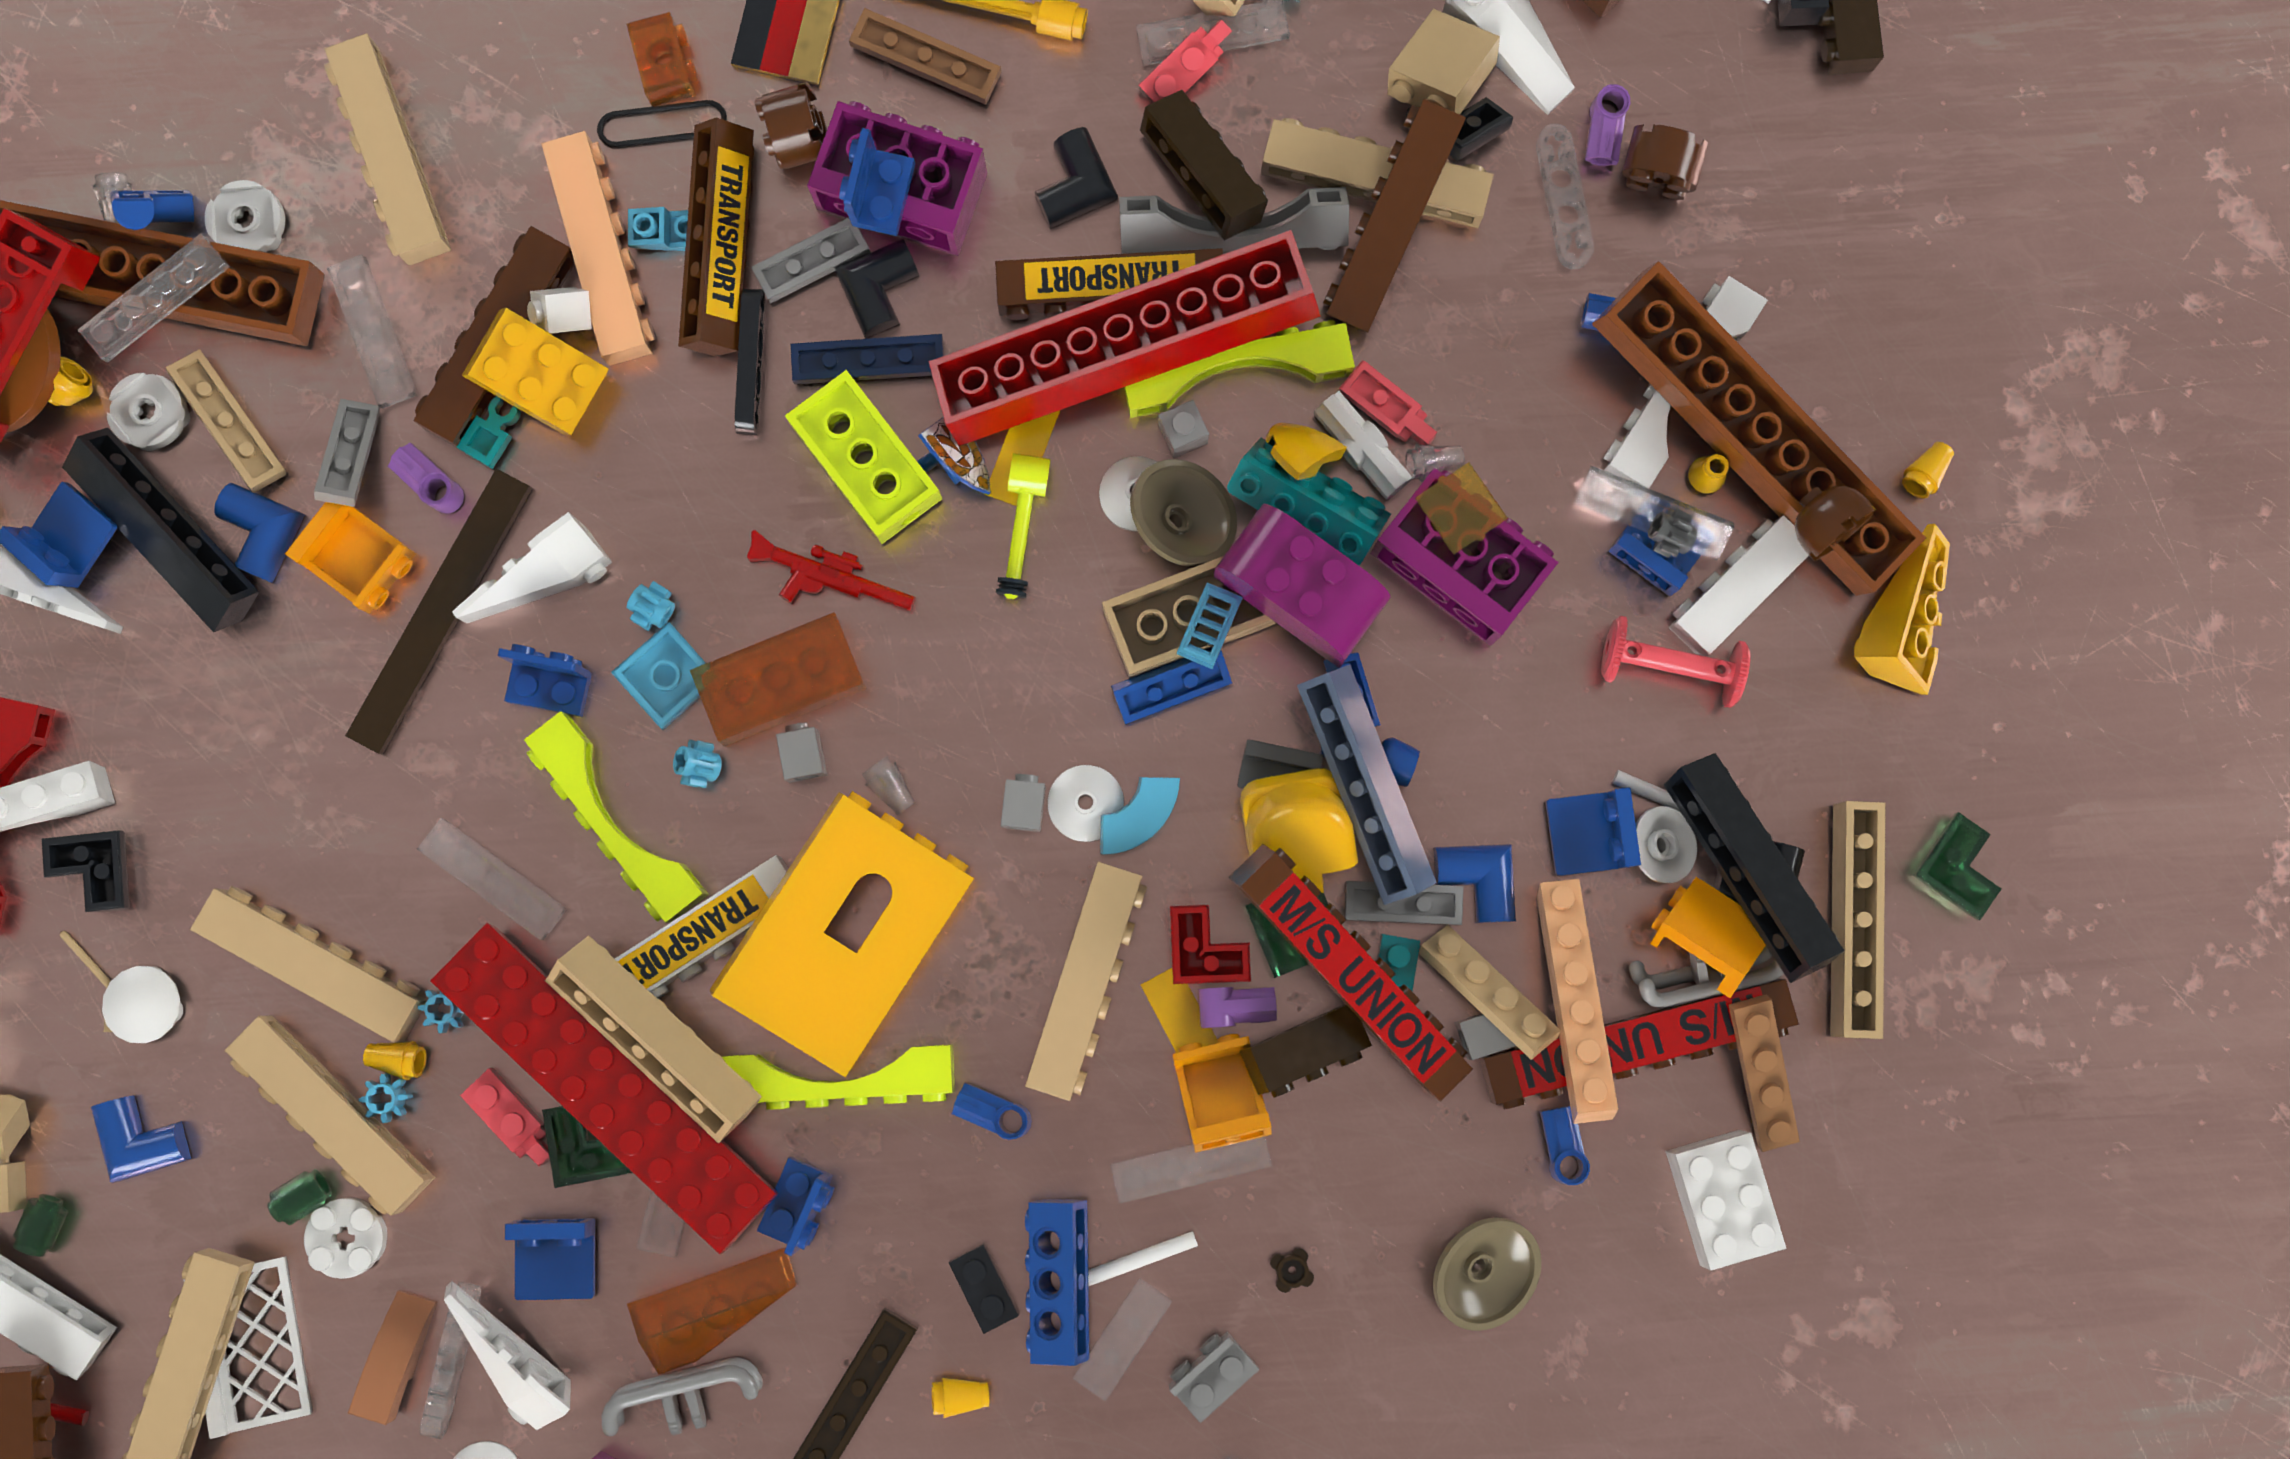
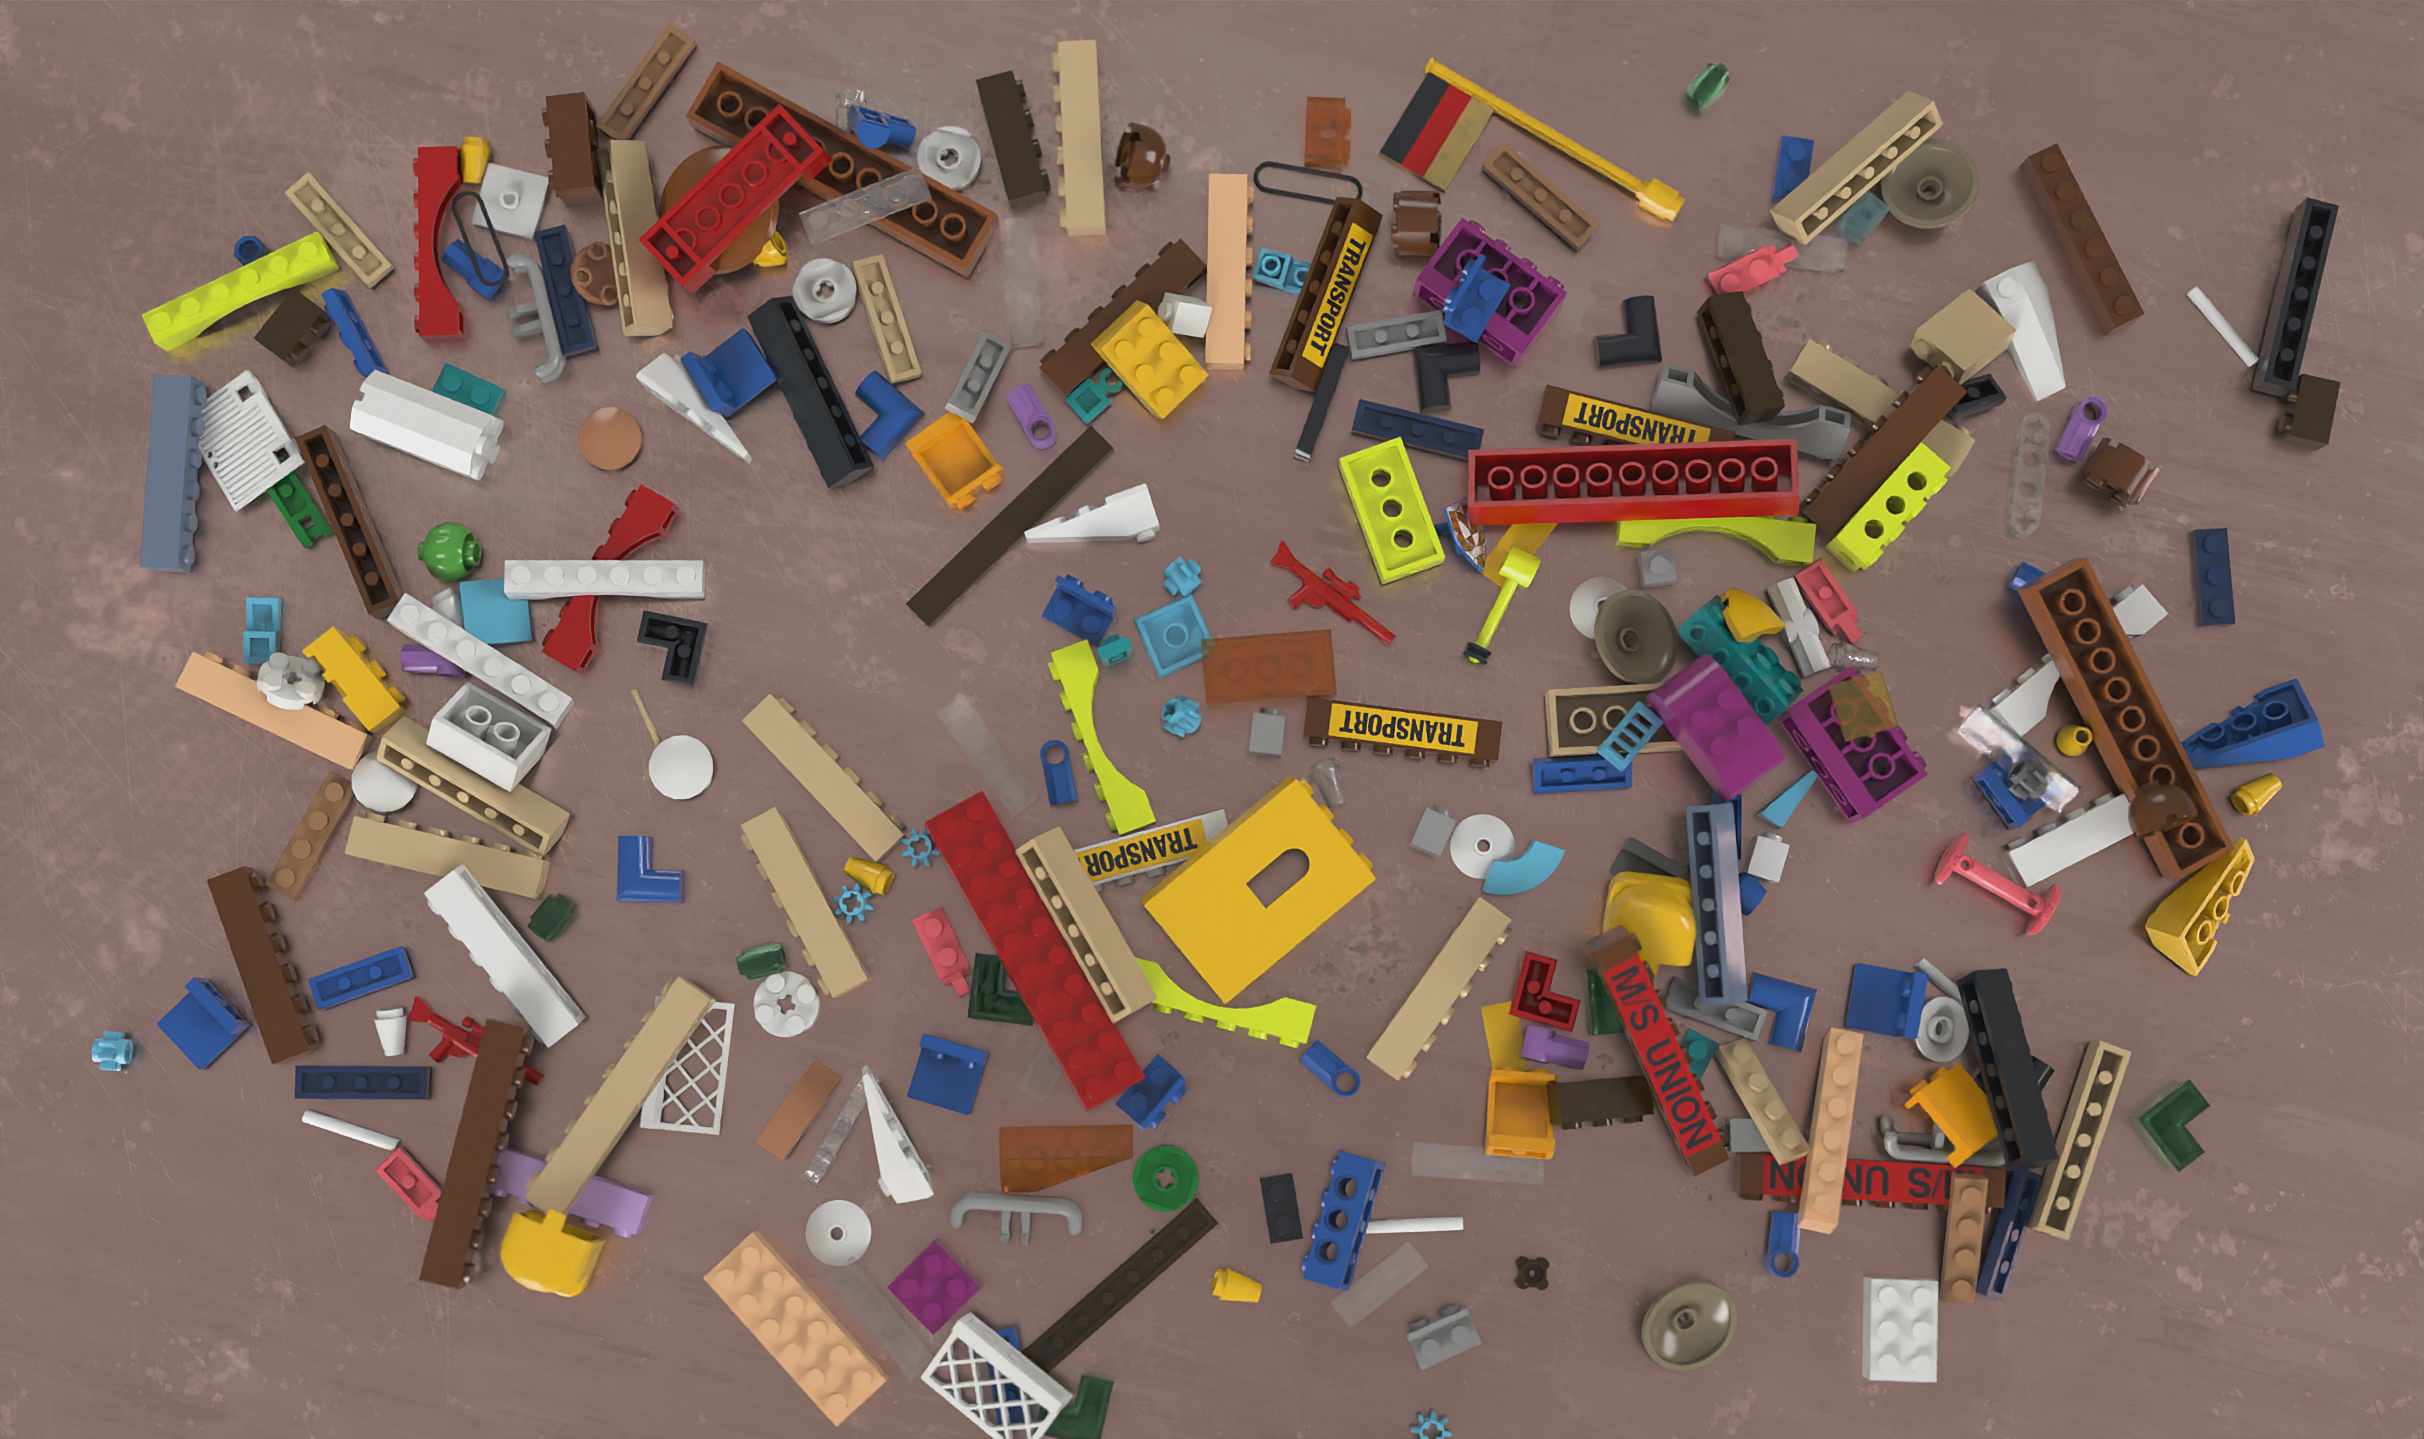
camera: 20 degrees right, 0 degrees up
none -> dark brown brick [976,70,1051,209]
none -> blue piece [1040,740,1078,805]
none -> teal plate [1096,634,1133,668]
none -> reddish brown cylinder [1114,122,1170,188]
none -> green plate [1133,1145,1198,1212]
none -> brick [1303,697,1502,768]
none -> white brick [1743,832,1790,884]
none -> medium azure slope [1756,770,1818,830]
none -> neon yellow brick [1824,442,1951,573]
none -> dark blue plate [1975,1169,2043,1302]
none -> blue wedge [2181,678,2325,768]
none -> dark blue plate [2191,528,2236,627]

